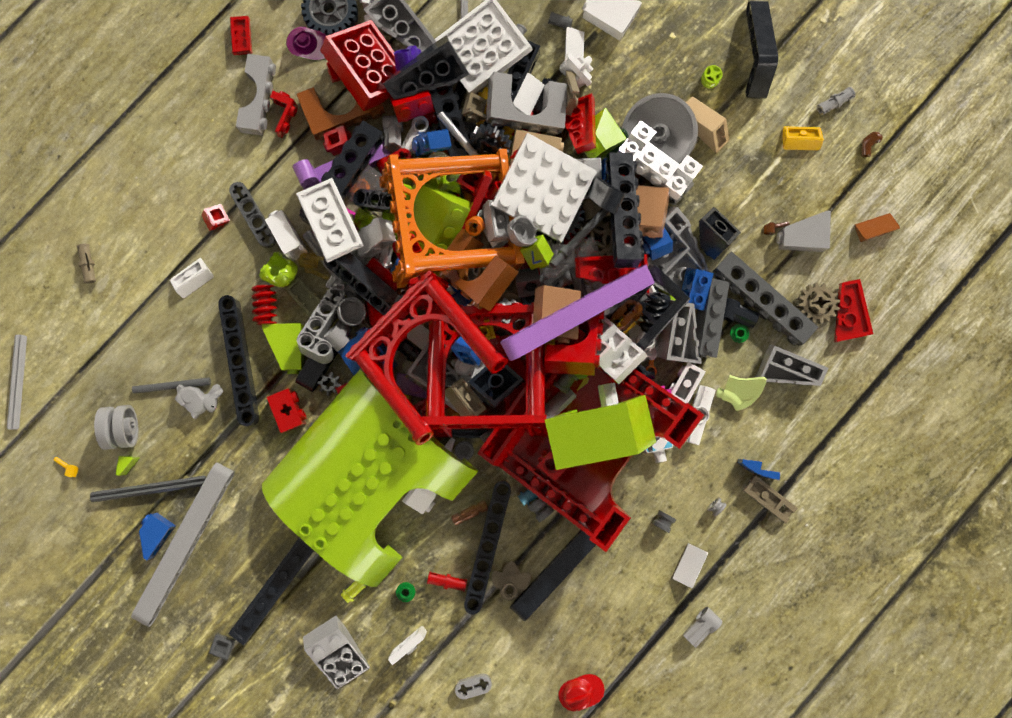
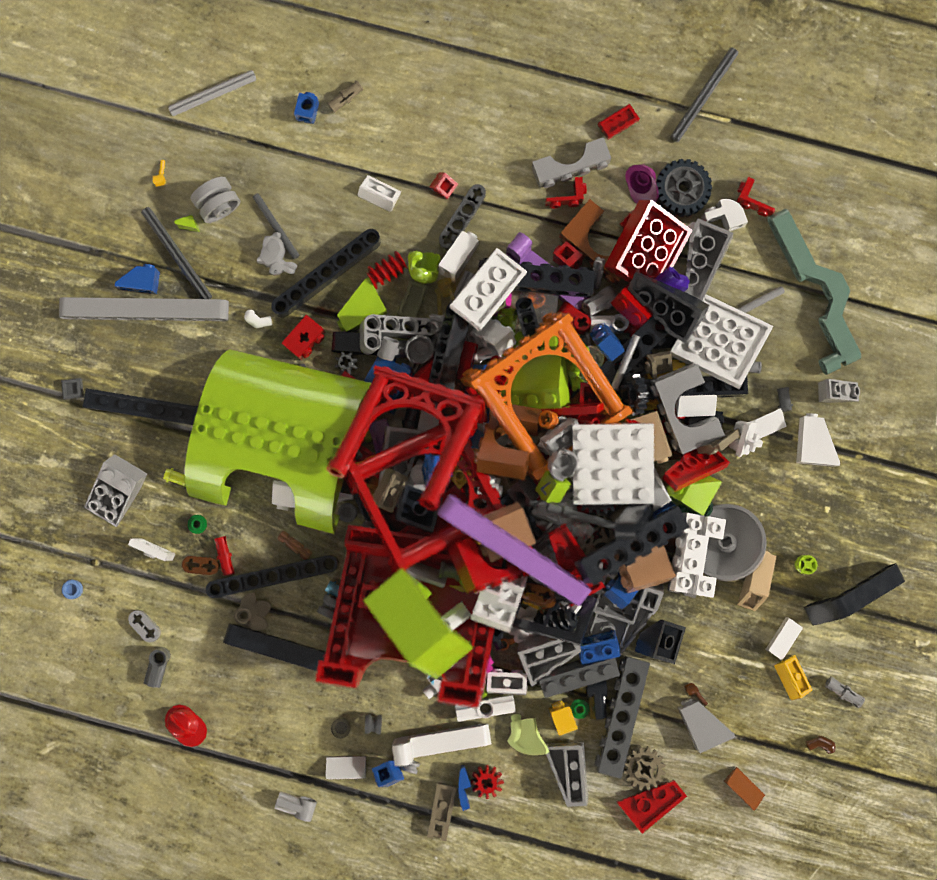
camera: 65 degrees right, 0 degrees up
none -> dark grey piece [143,647,171,688]
none -> reddish brown beam [182,556,220,575]
none -> white arm [244,310,272,328]
none -> blue brick [294,92,319,124]
none -> clear smoke tile [331,718,351,738]
none -> blue brick [372,761,404,788]
none -> white beam [392,724,491,766]
none -> red gear [470,764,504,799]
none -> yellow brick [548,700,578,736]
none -> light grey axle [592,257,605,289]
none -> white slope [765,617,802,660]

